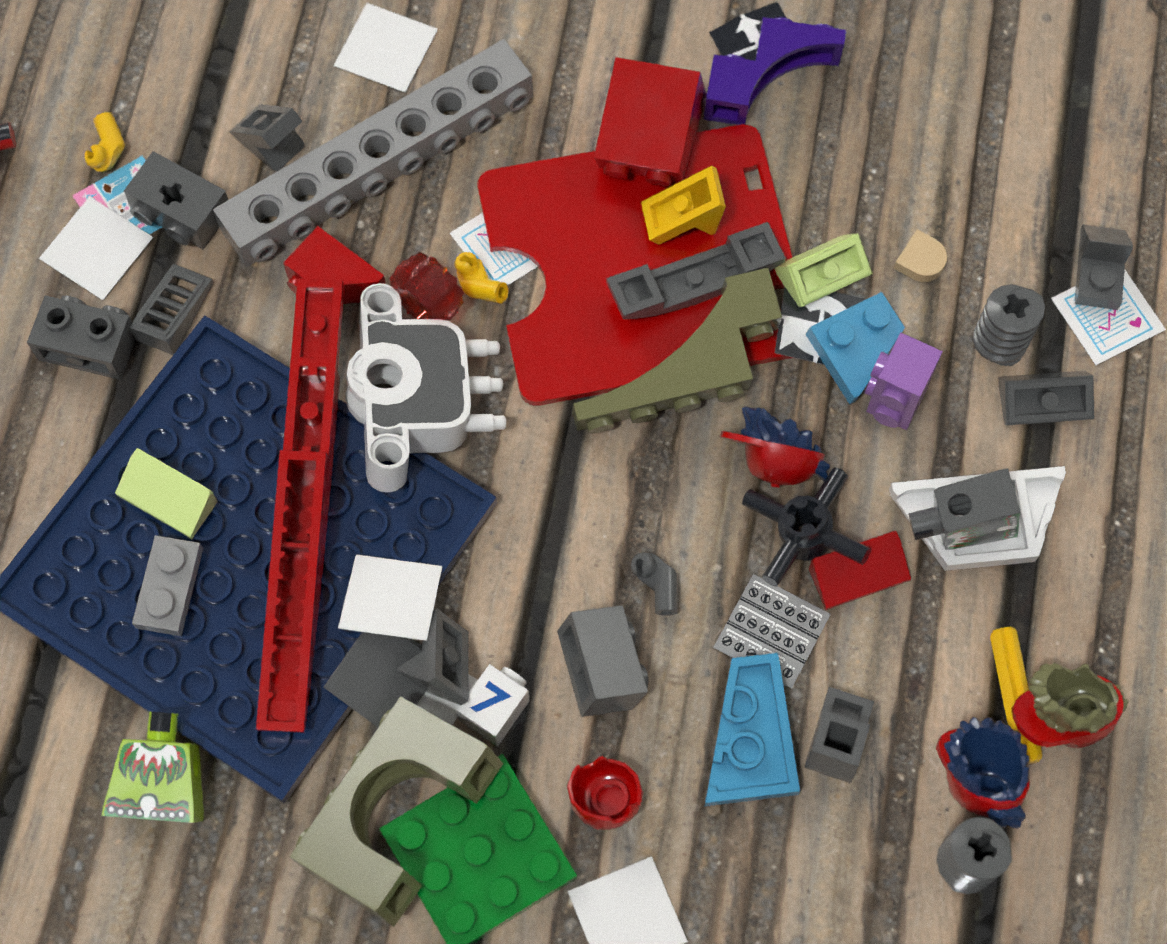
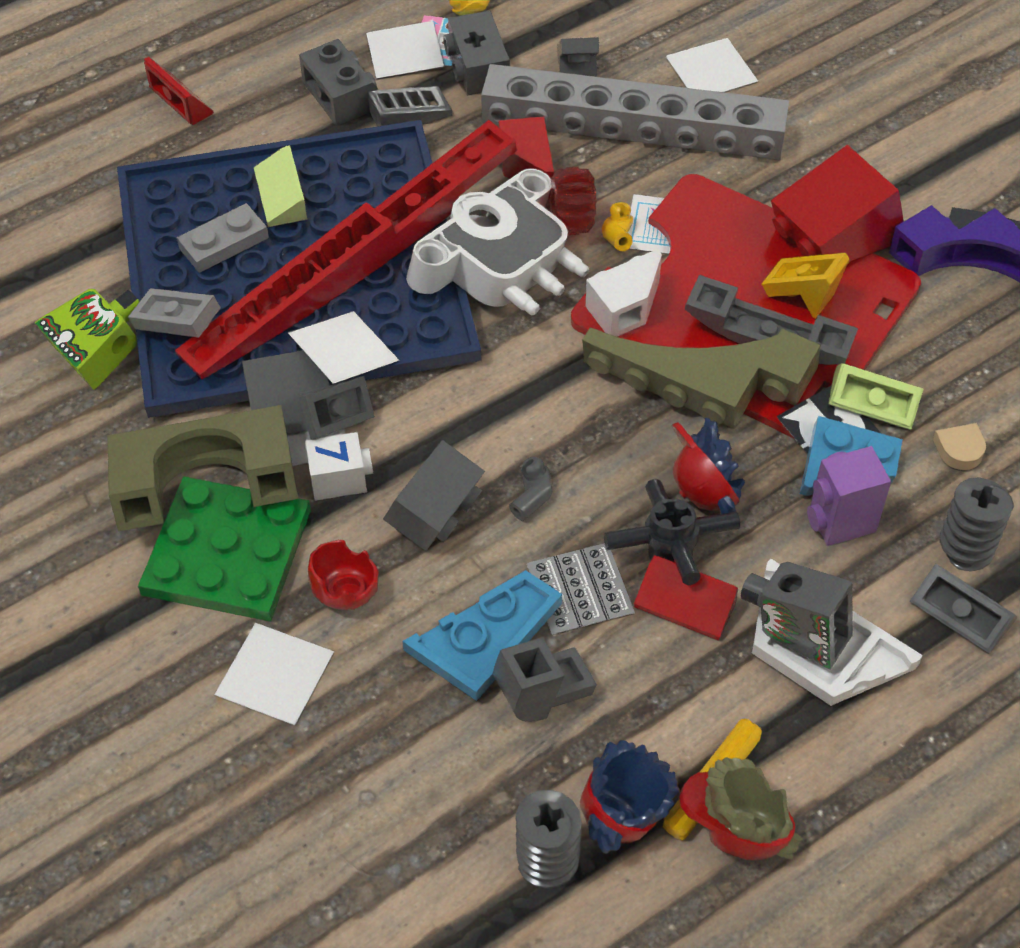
camera: 45 degrees right, 15 degrees down
none -> light grey plate [128,288,221,337]
none -> white slope [585,249,662,337]

